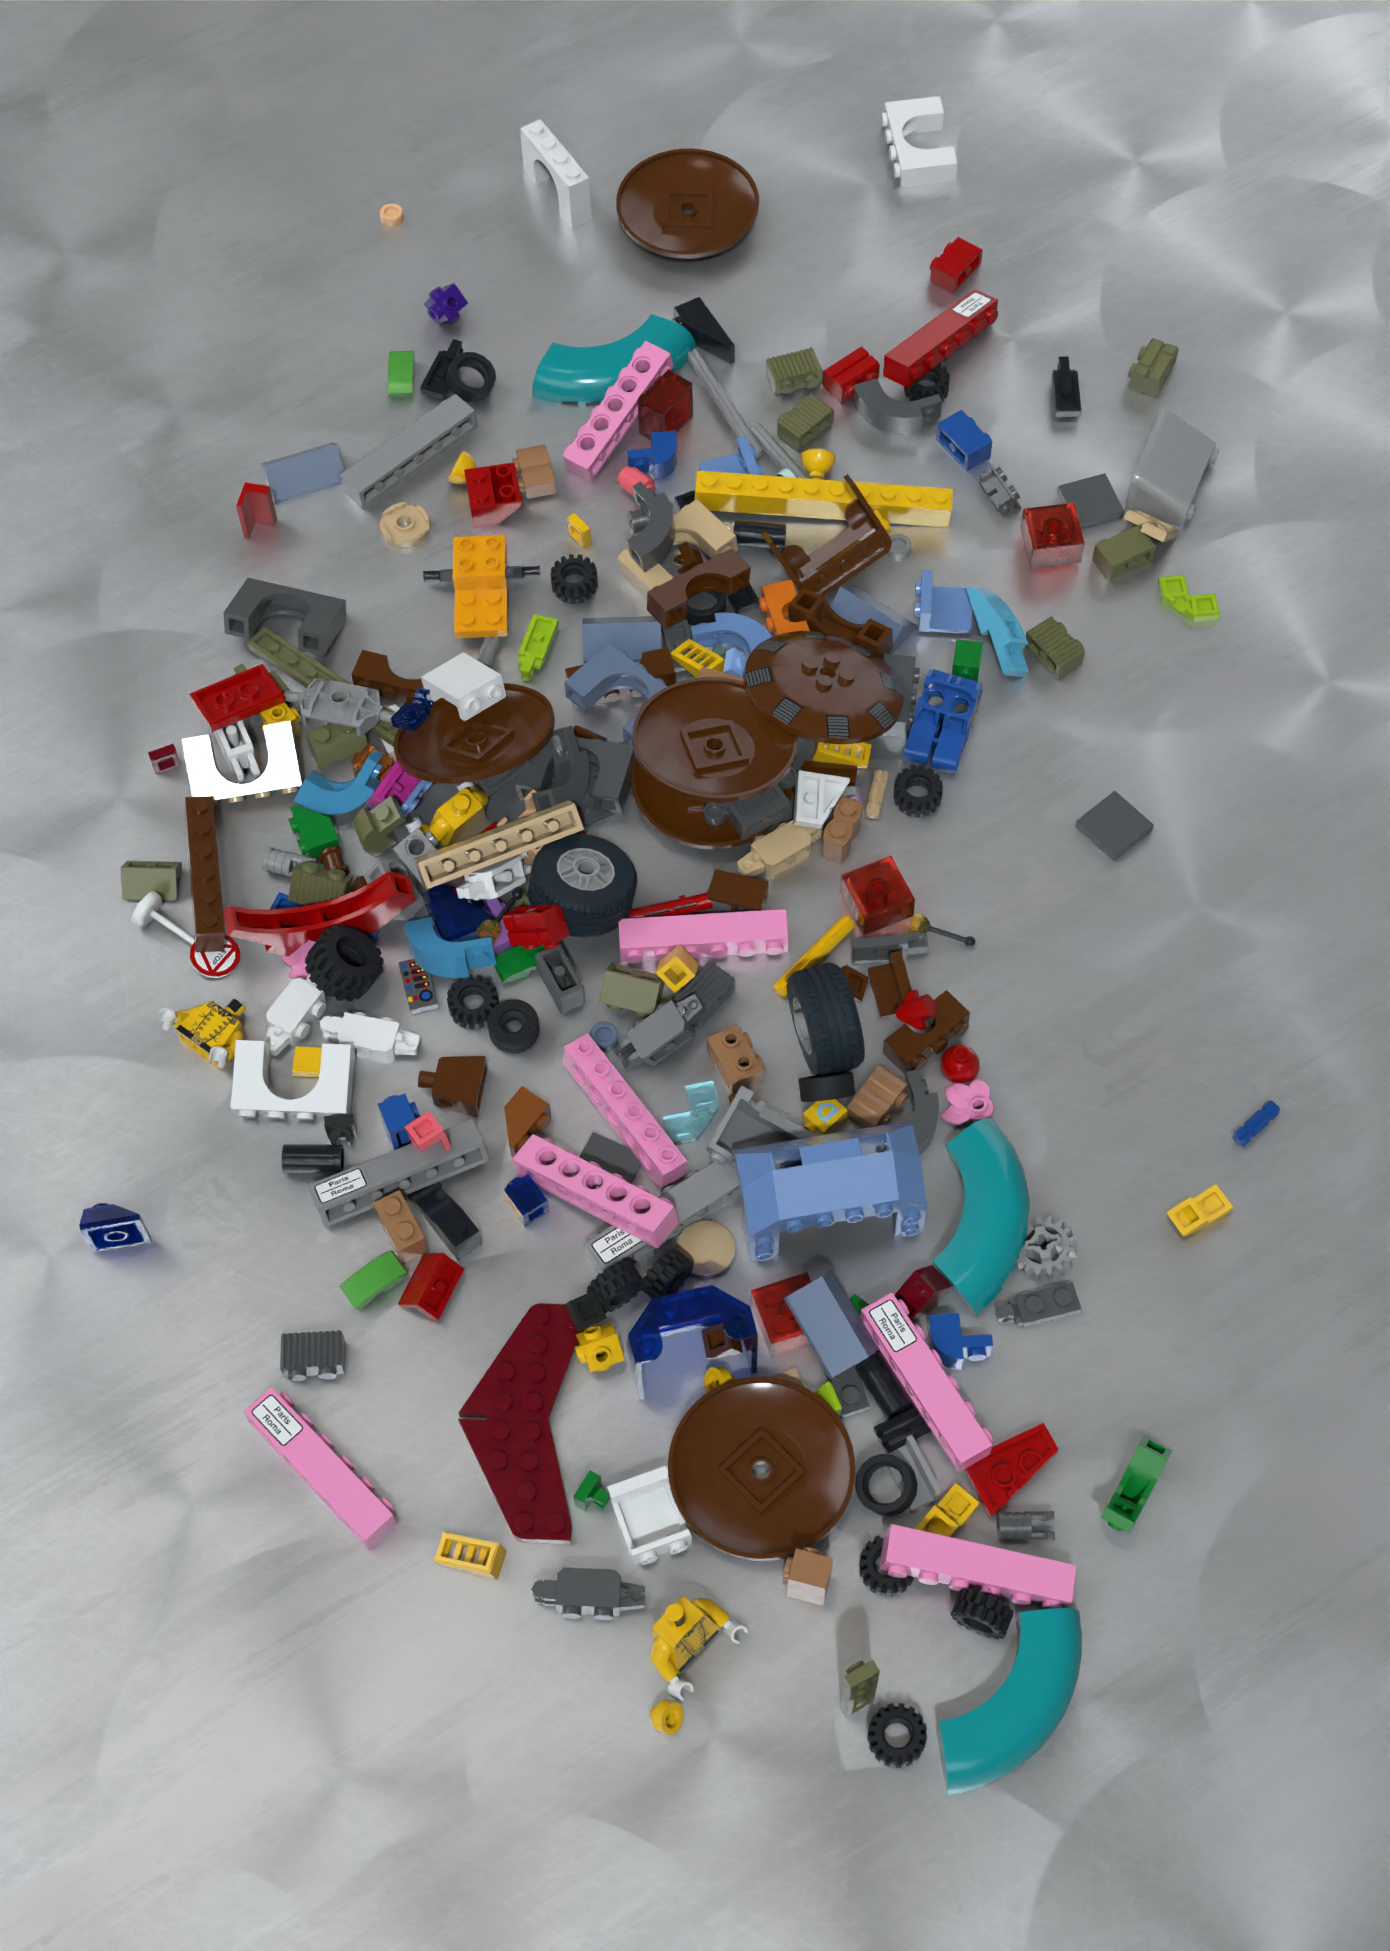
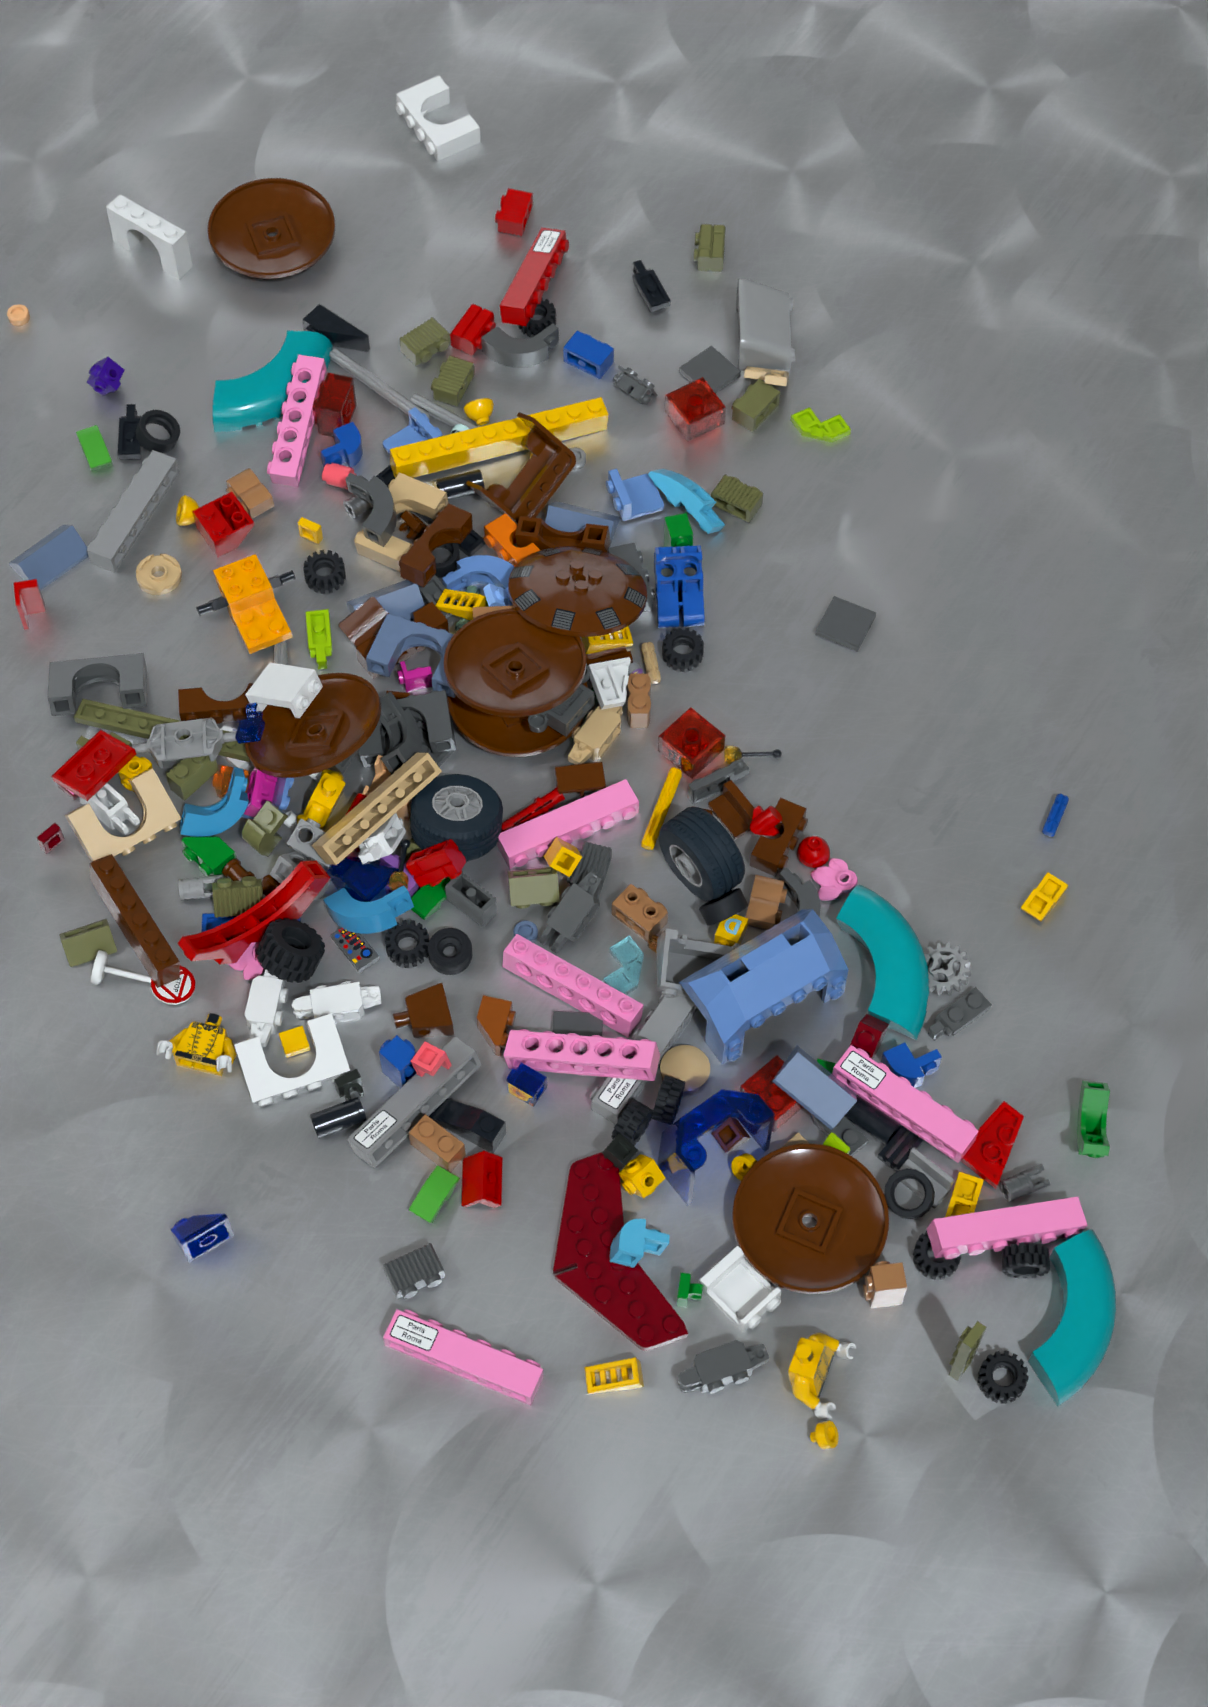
camera: 25 degrees left, 0 degrees up
none -> reddish brown panel [338,596,389,647]
none -> dark pink bracket [397,661,433,692]
none -> medium azure brick [609,1219,670,1268]

